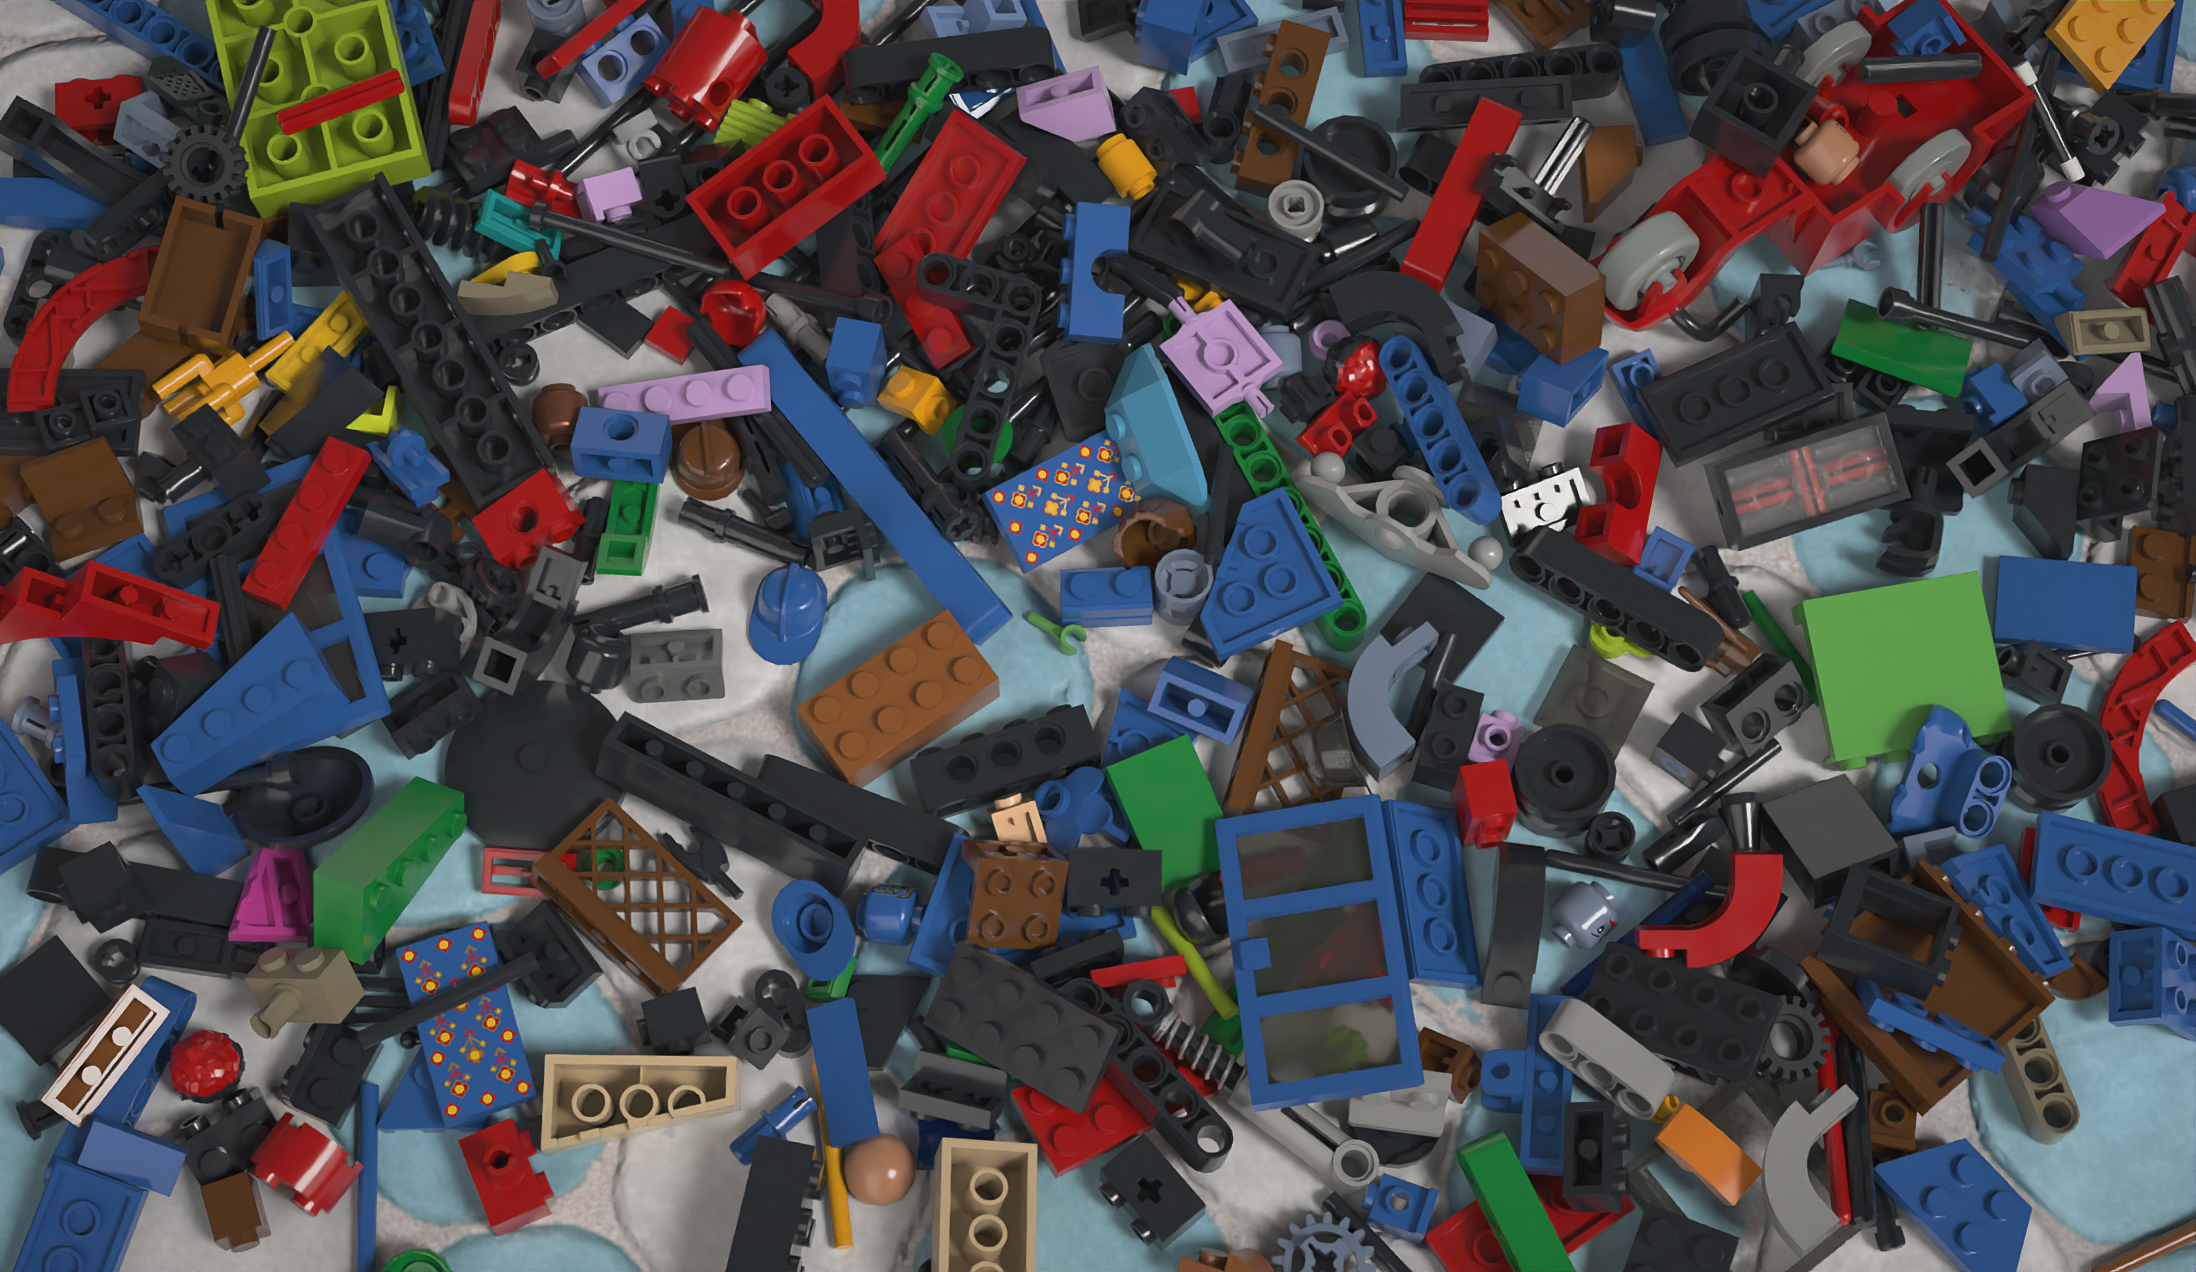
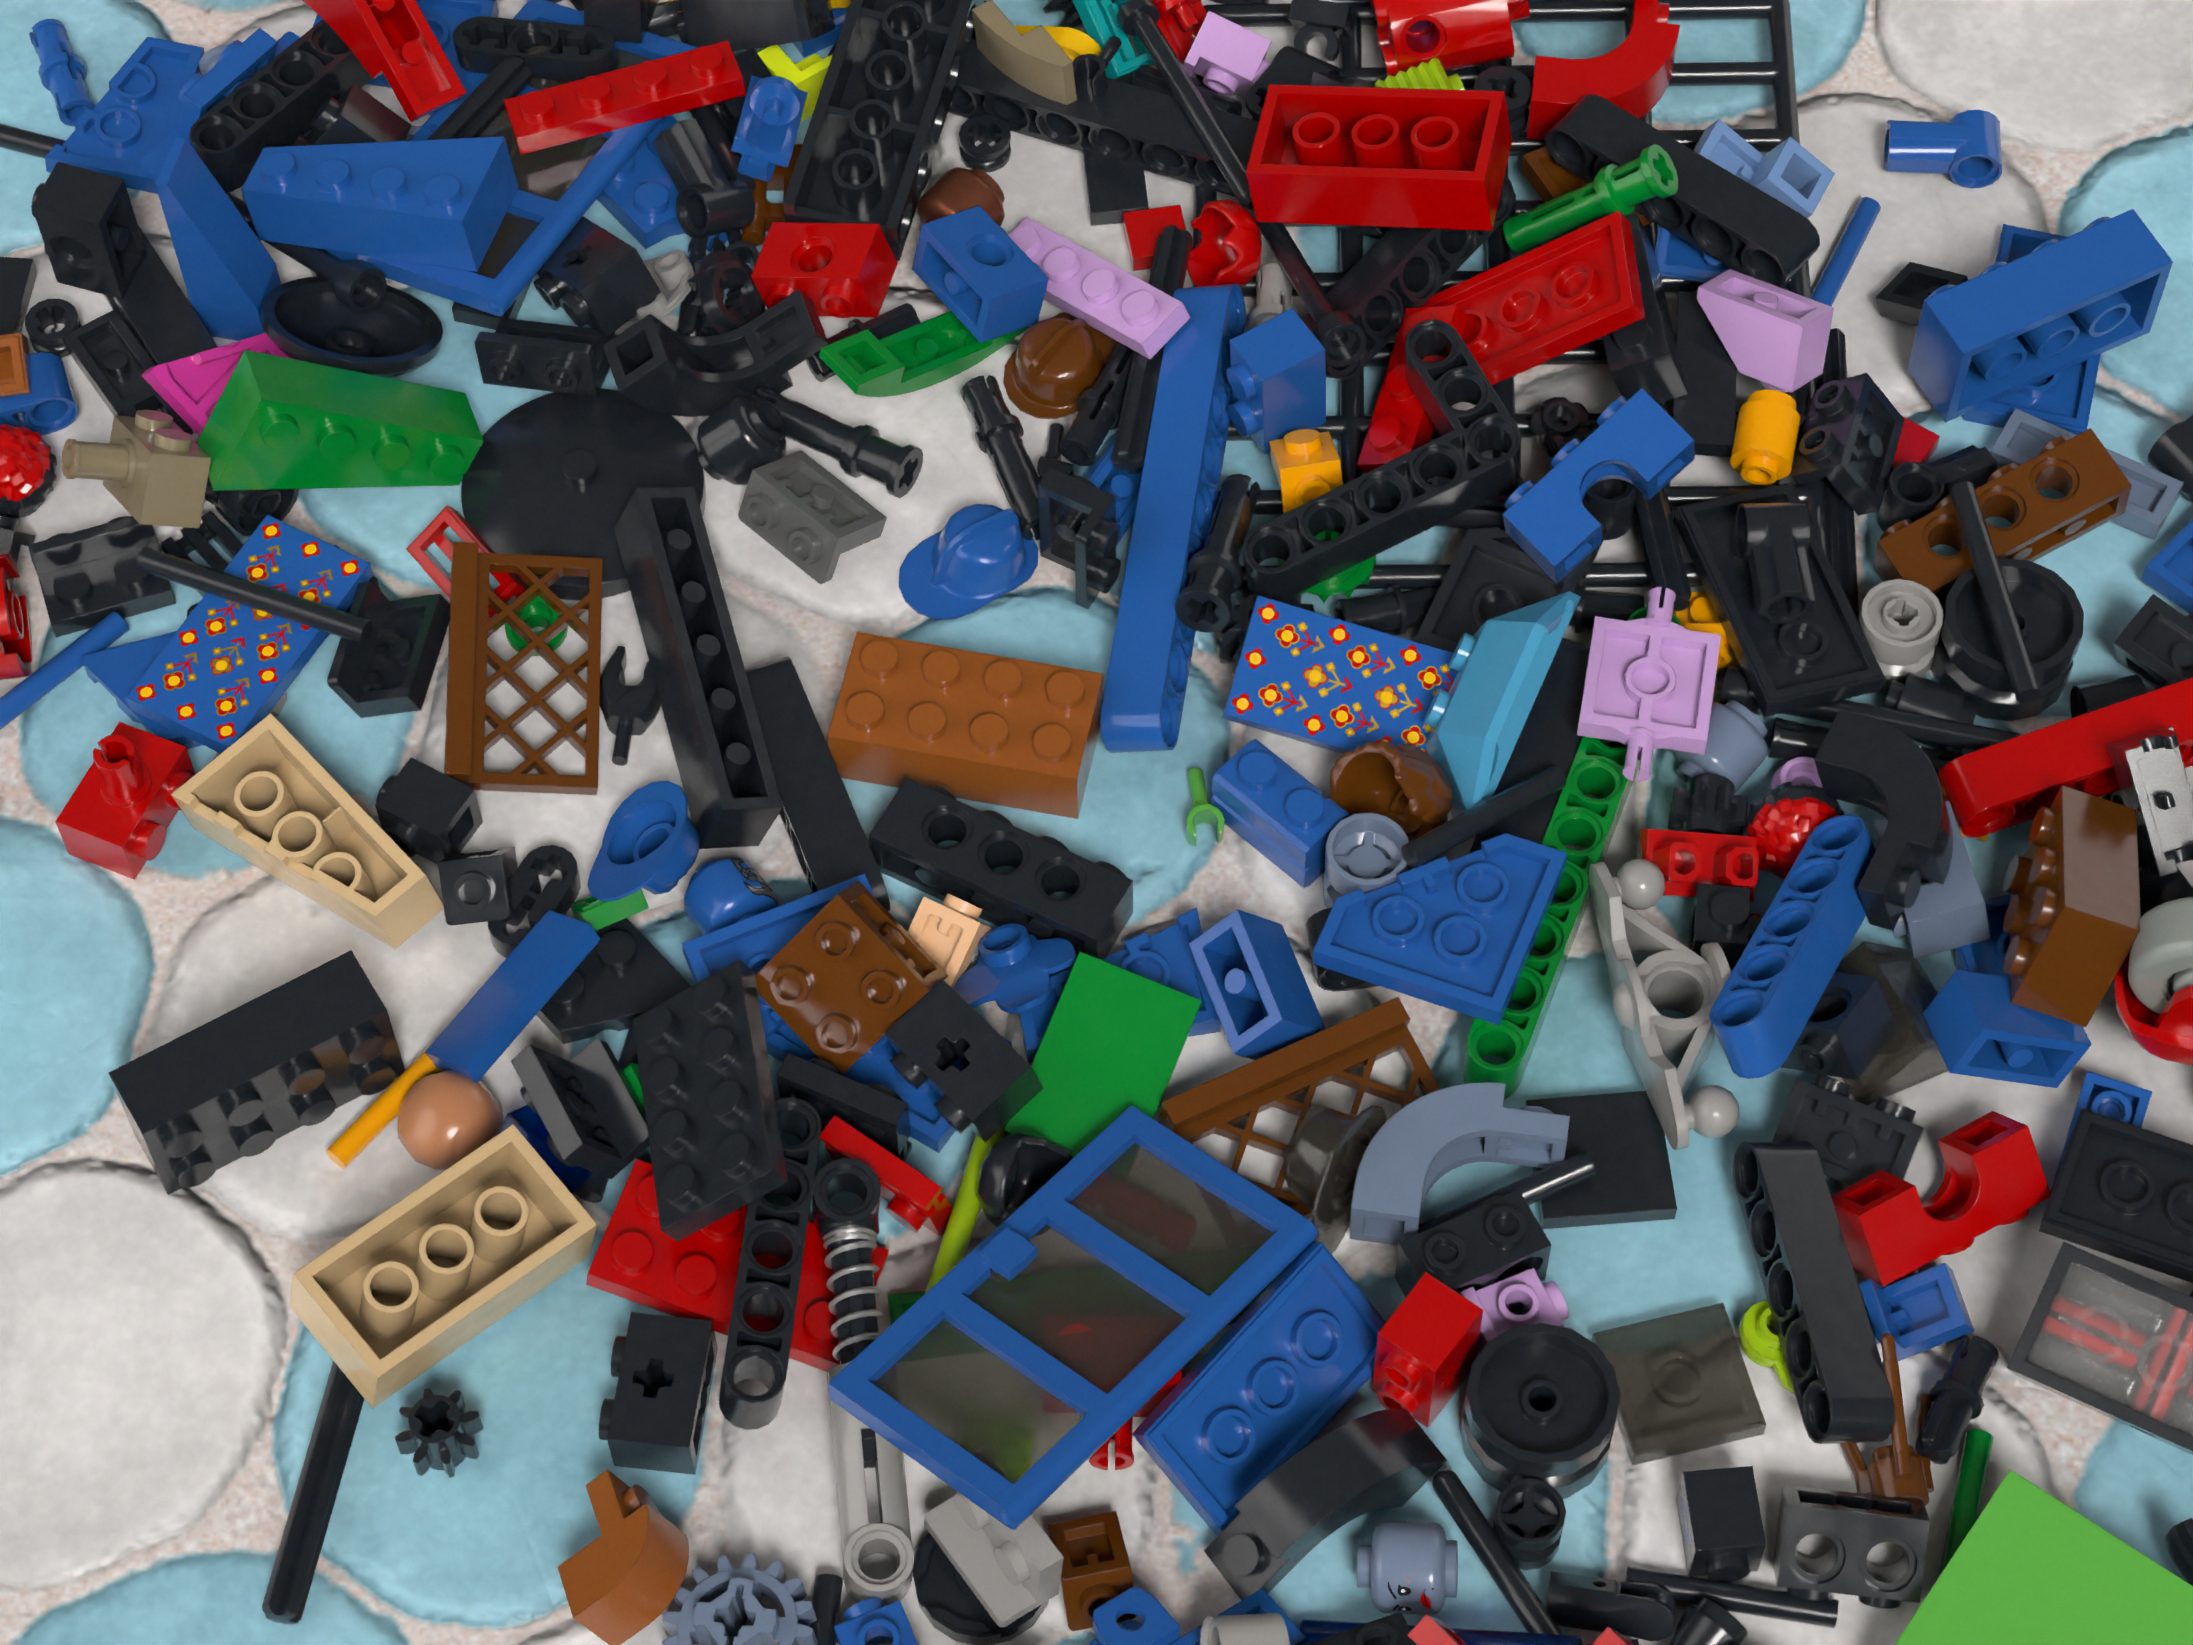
camera: 50 degrees right, 10 degrees down
blue axle [729,1085,818,1166] -> none

